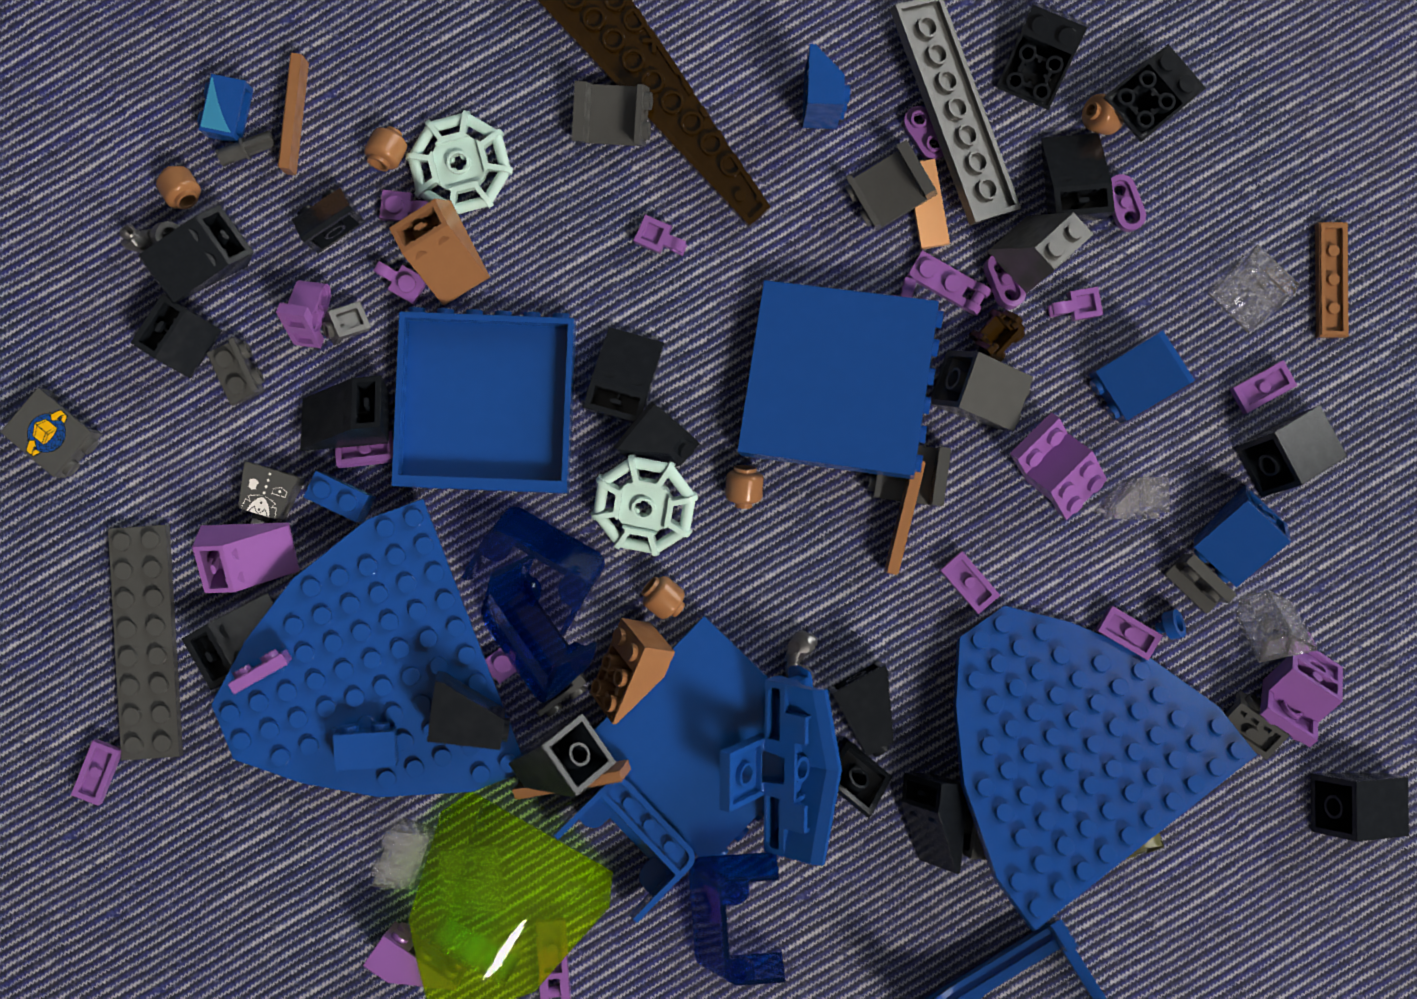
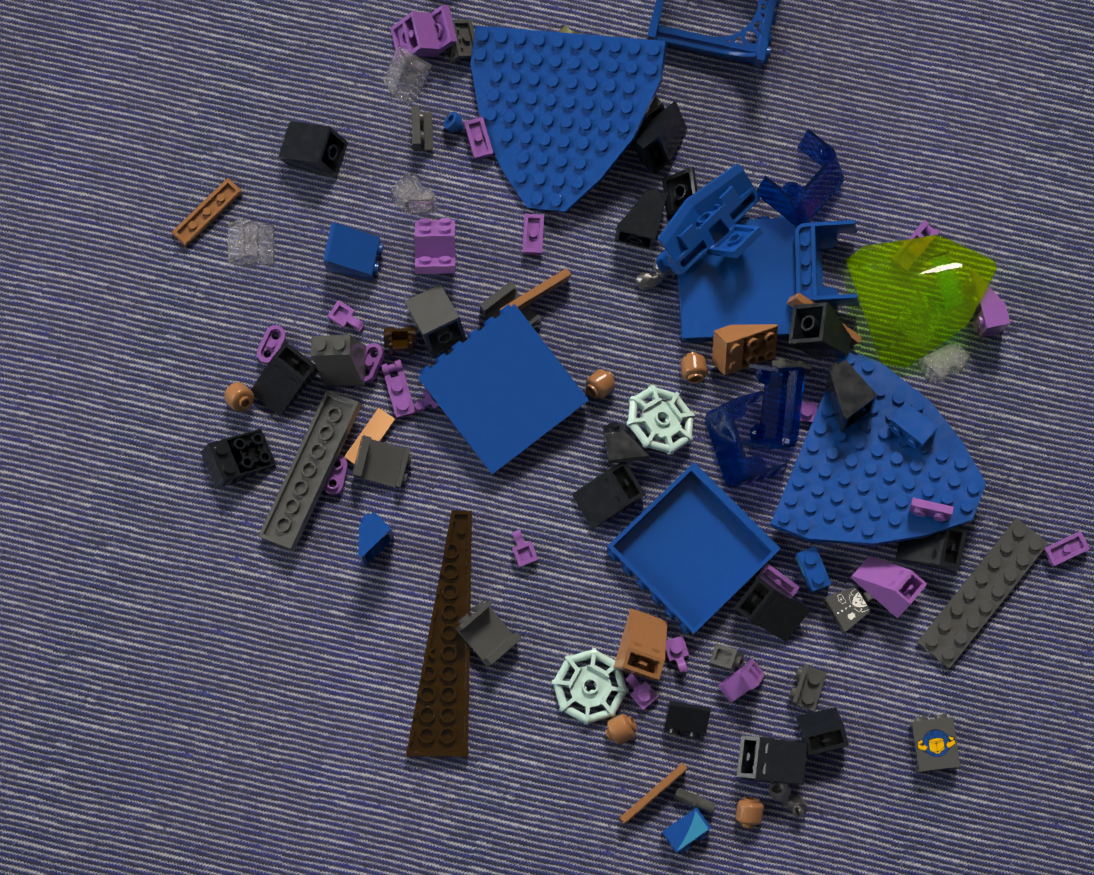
camera: 140 degrees left, 10 degrees down
black slope [1103,44,1206,142] -> none
blue slope [1194,485,1291,588] -> none
medium lavender plate [1230,360,1298,414] -> none

